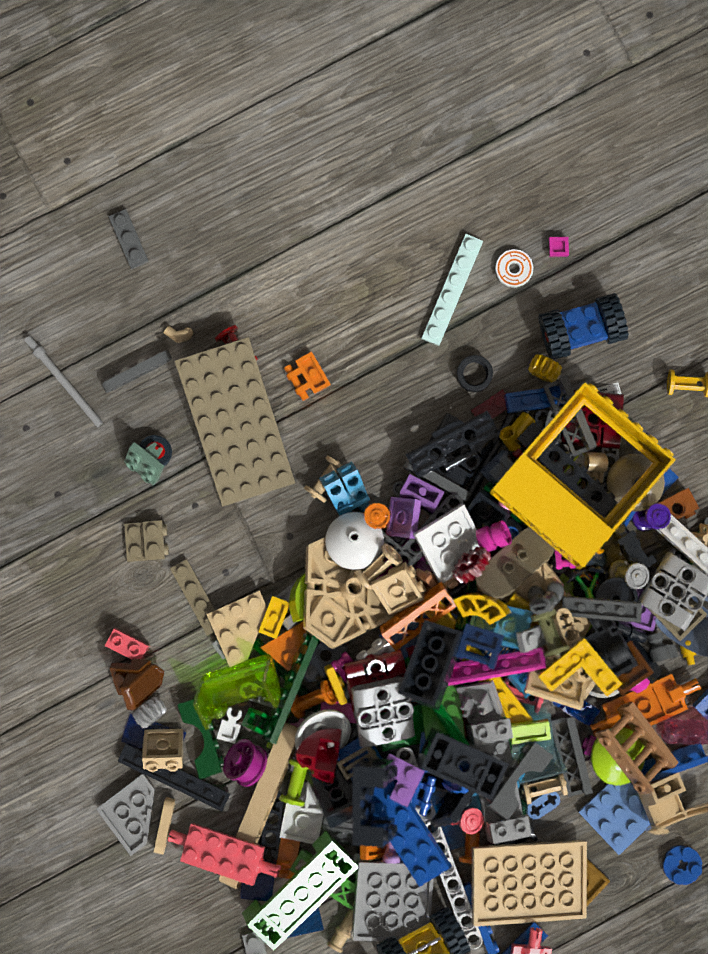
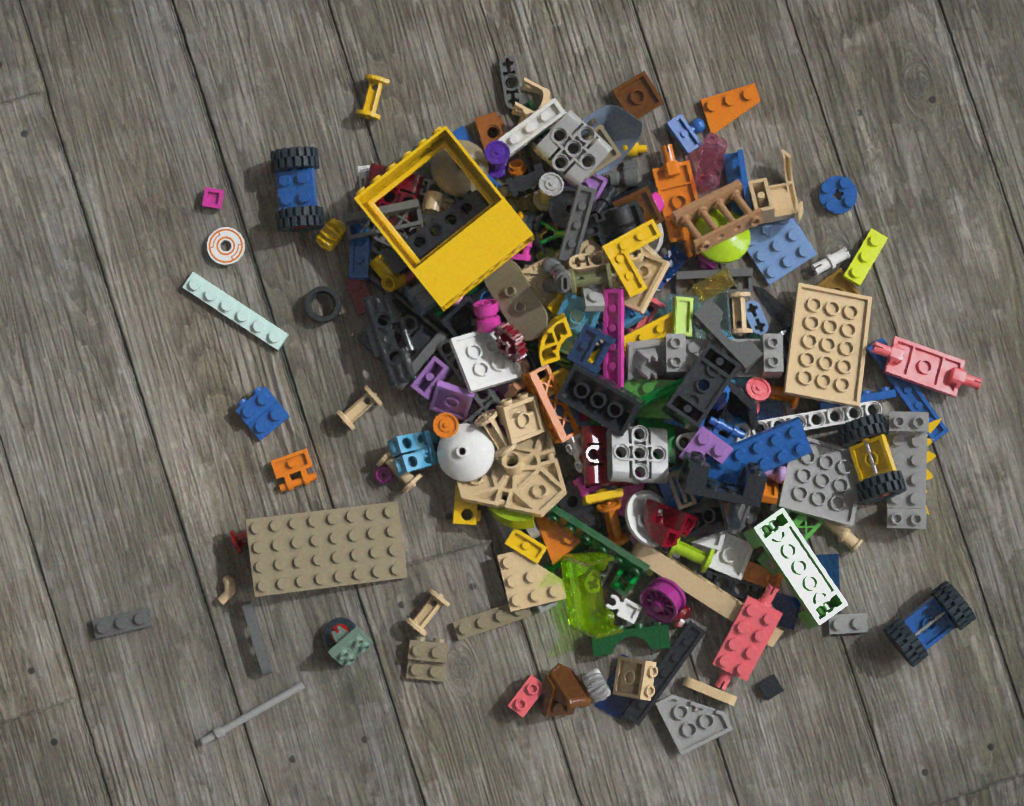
camera: 80 degrees left, 0 degrees up
none -> blue plate [235,386,290,441]
none -> tan hose [336,385,383,431]
none -> magenta plate [374,465,393,484]
none -> tan hose [405,588,450,636]
none -> yellow brick [453,485,481,525]
none -> orange plate [508,159,527,176]
none -> dark red piece [671,606,692,628]
none -> clear yellow plate [692,267,736,303]
none -> black bar [752,285,793,330]
none -> black tile [757,674,784,701]
none -> white pin [811,247,850,275]
none -> neon yellow plate [842,228,888,287]

